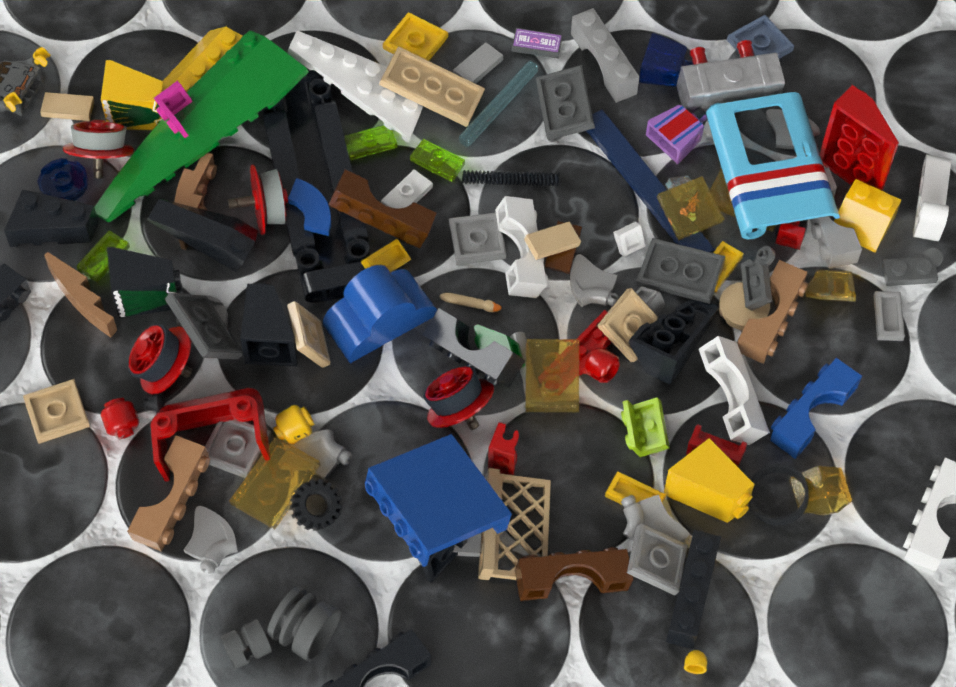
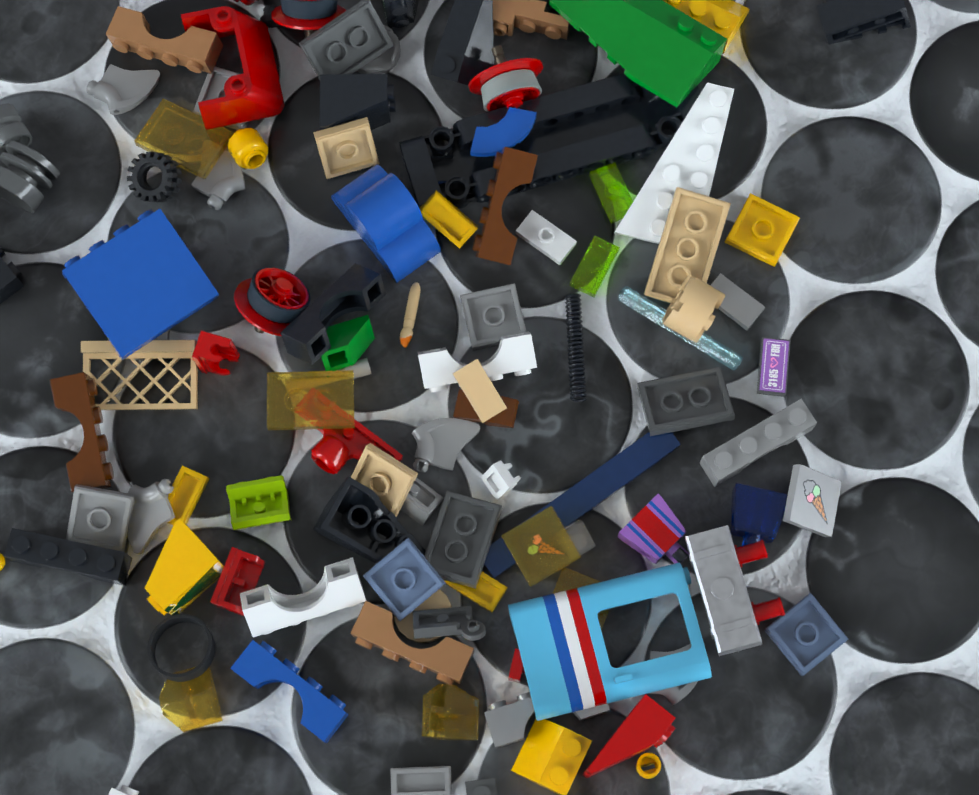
camera: 90 degrees right, 15 degrees up
none -> sand blue tile [363,538,446,621]
none -> tan brick [662,274,725,343]
none -> light grey tile [783,464,842,537]

